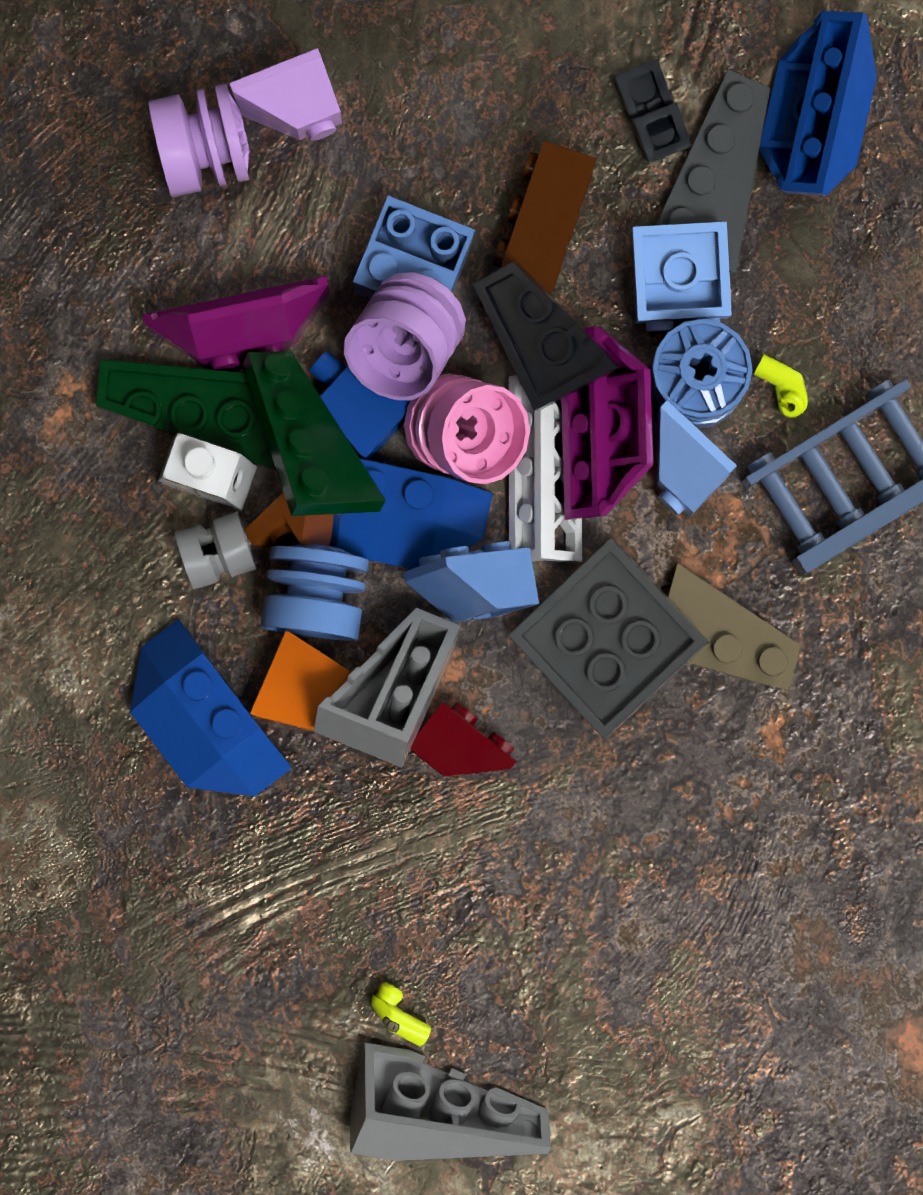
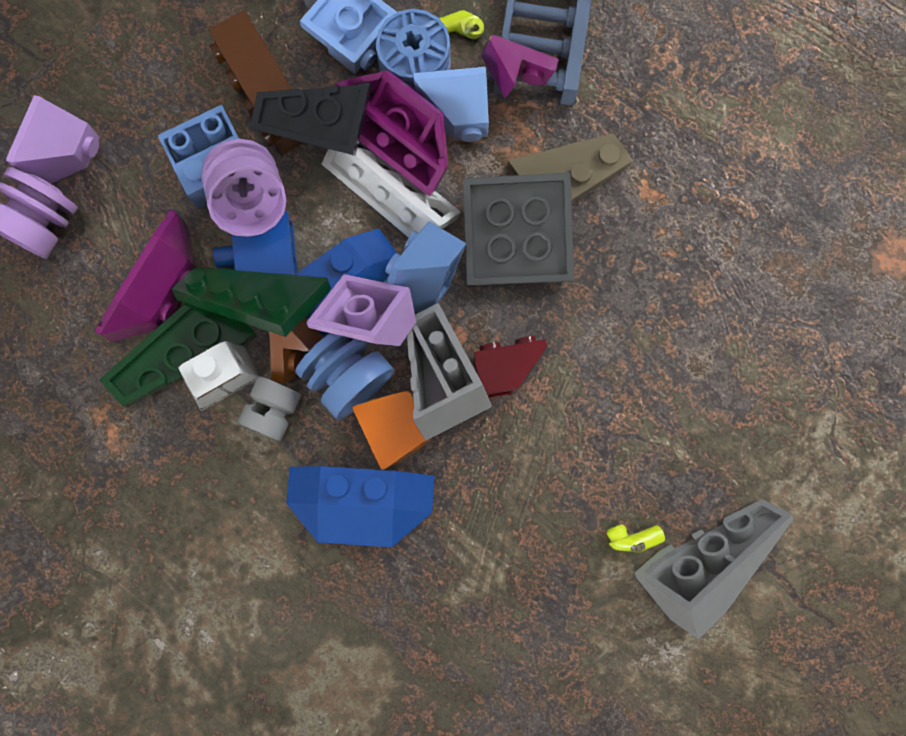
camera: 45 degrees left, 5 degrees down
bright pink wheel [404,373,530,484] -> none
none -> lavender slope [307,274,416,346]
none -> magenta slope [481,34,558,98]

